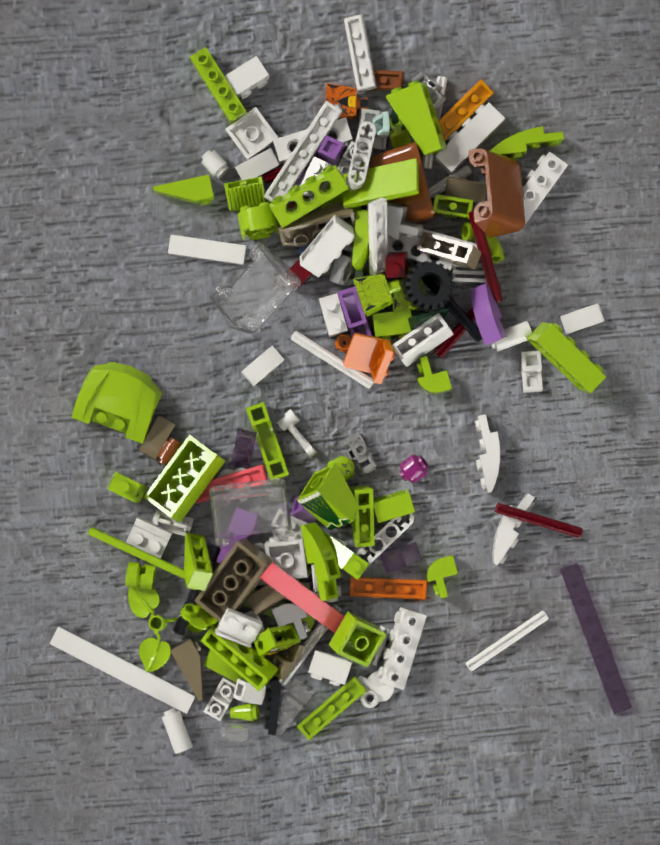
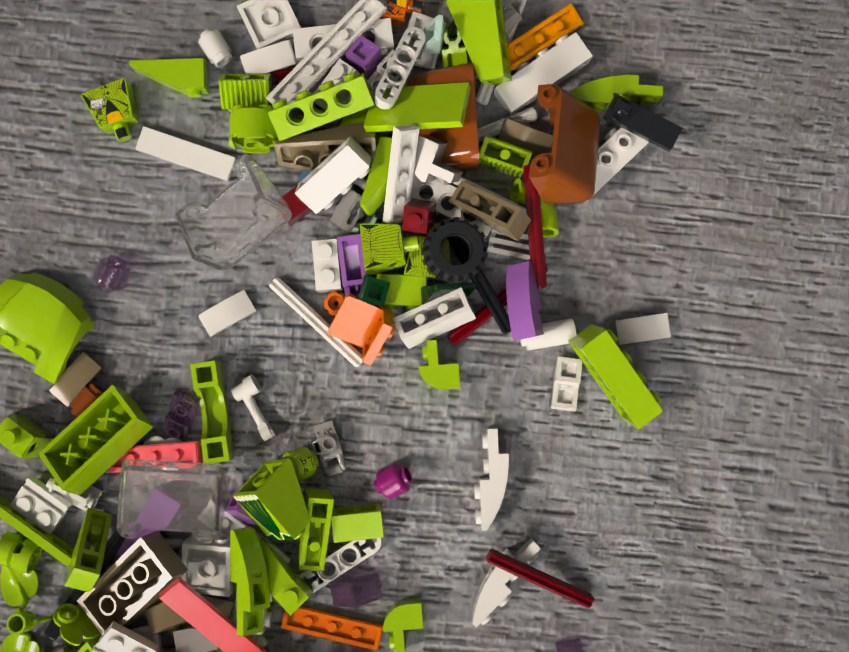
camera: 15 degrees right, 0 degrees up
none -> lime torso [81,78,139,142]
none -> clear purple head [93,255,131,293]
none -> dark green plate [358,275,390,307]
none -> black hinge [603,94,683,152]

